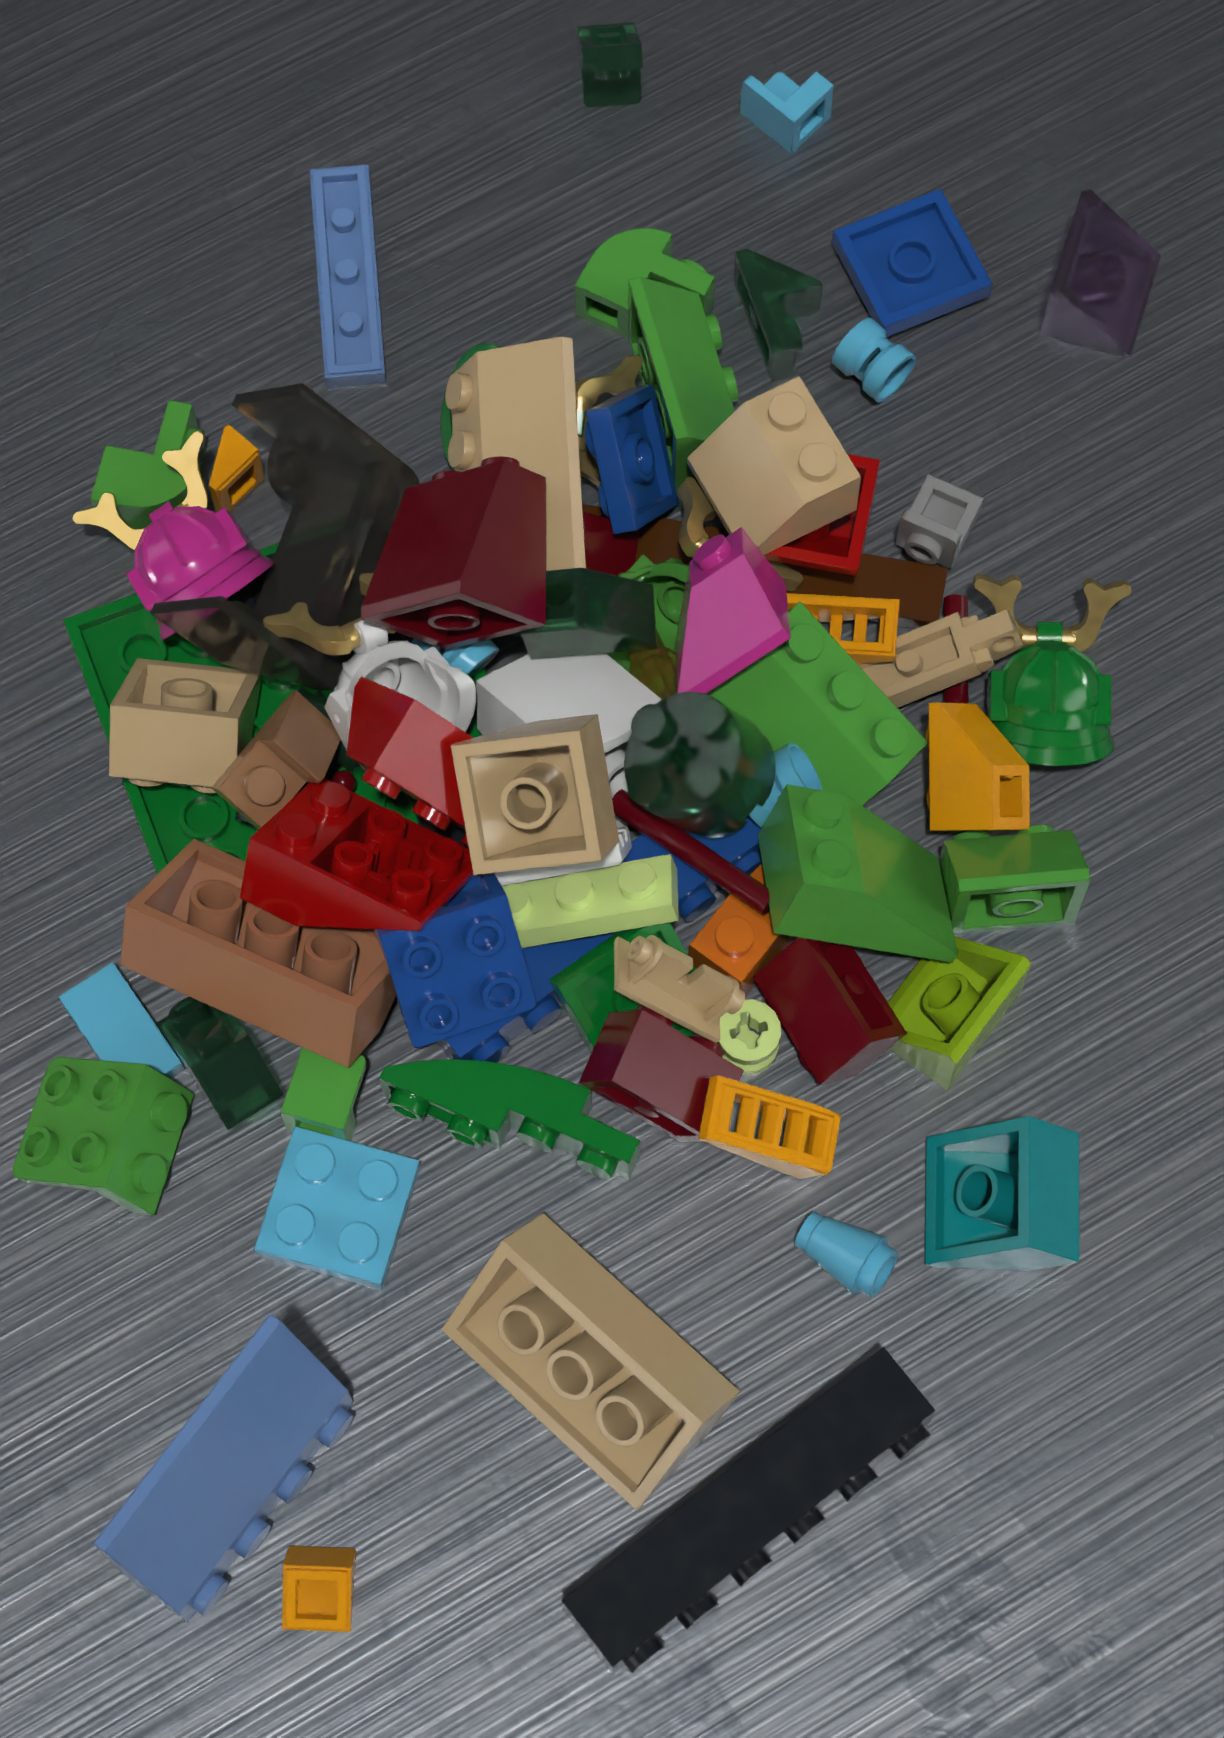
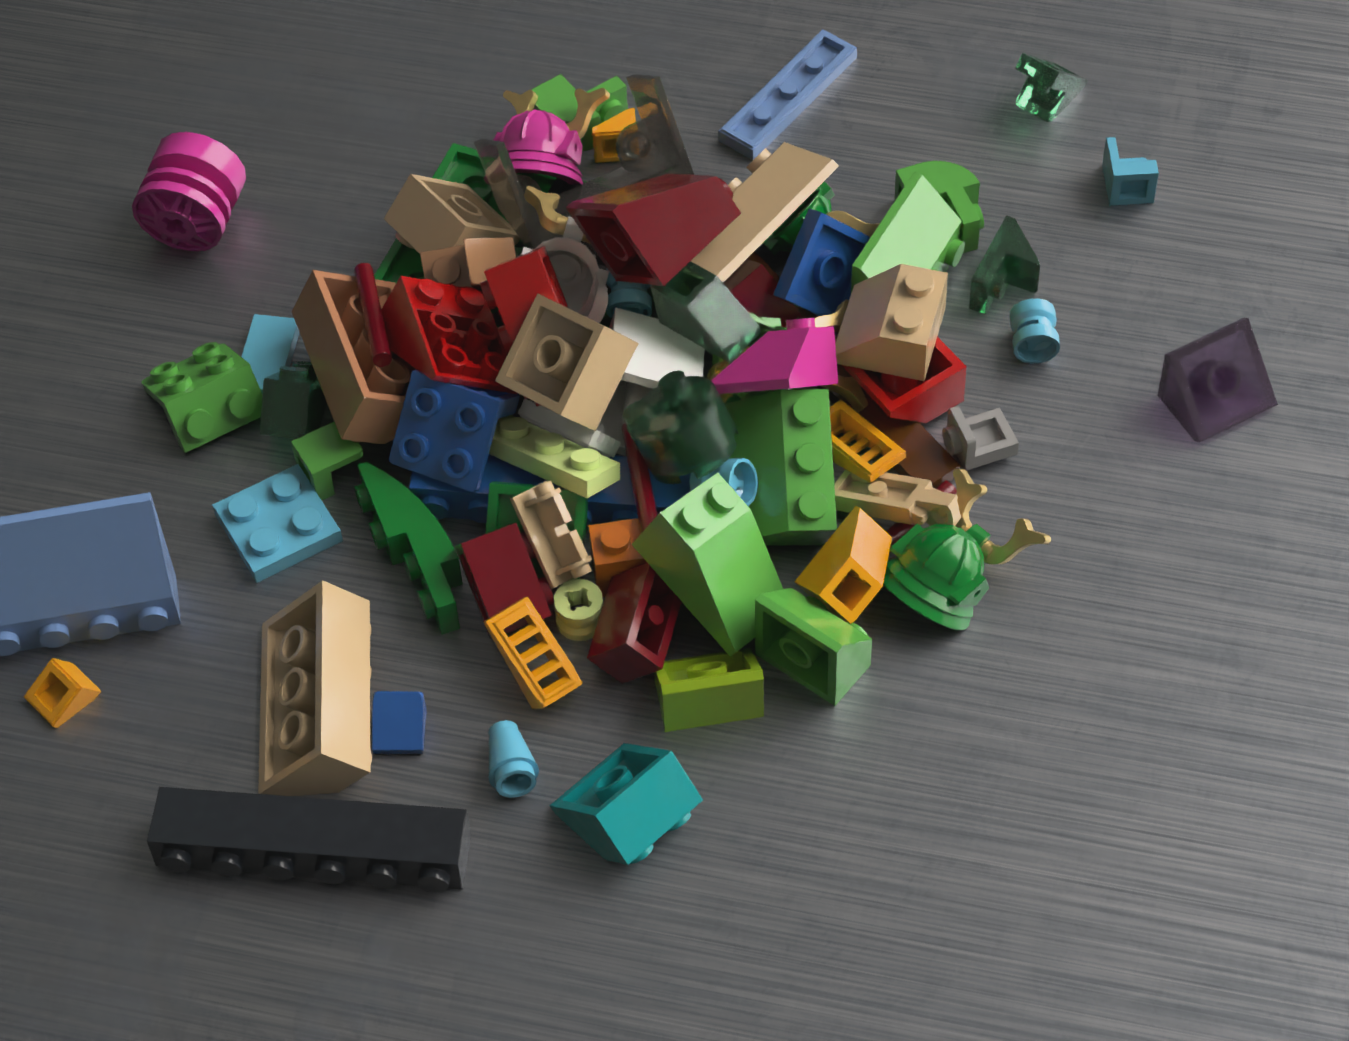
camera: 45 degrees right, 15 degrees down
blue plate [832,188,993,337] -> none
none -> dark red bar [354,263,392,367]
none -> blue slope [372,691,427,754]

